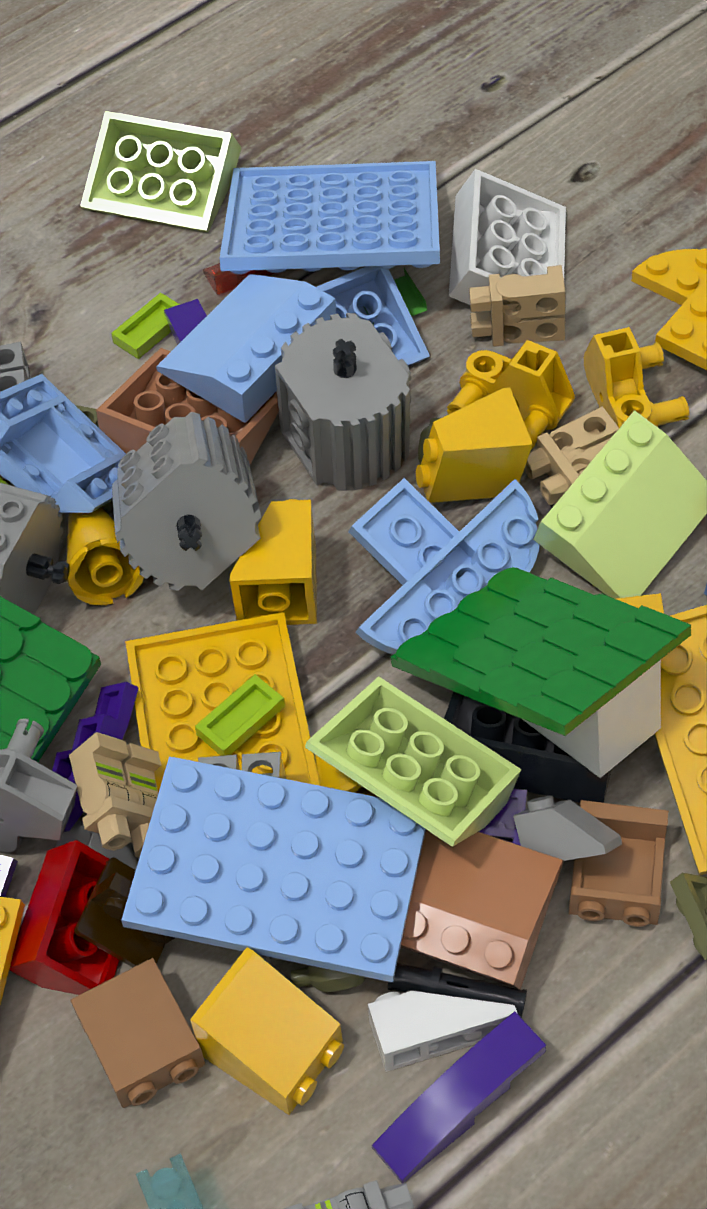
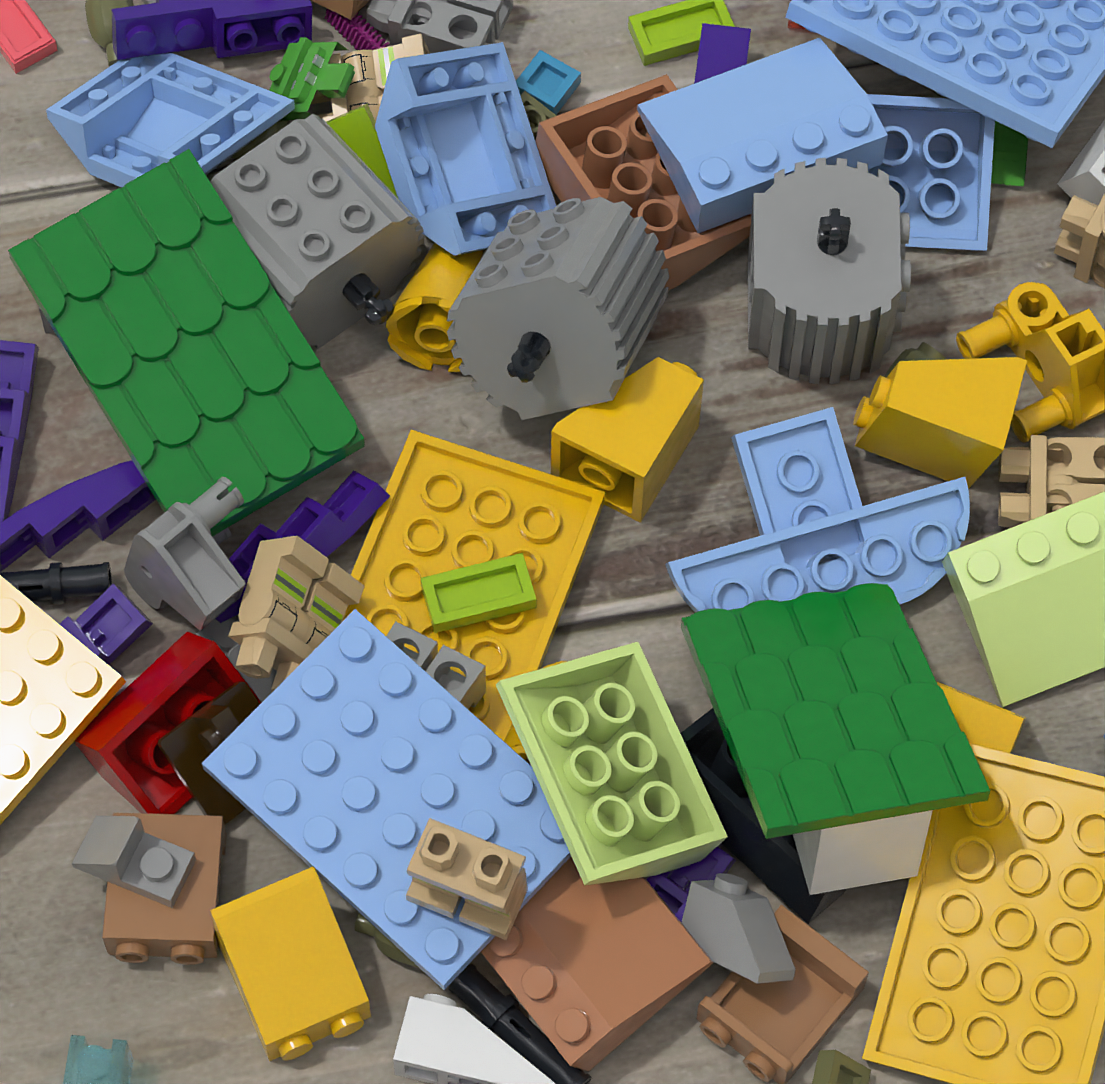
camera: 25 degrees right, 10 degrees up
none -> light grey slope [72,816,196,908]
none -> tan hips [406,818,528,940]
none -> dark azure plate [516,50,581,115]

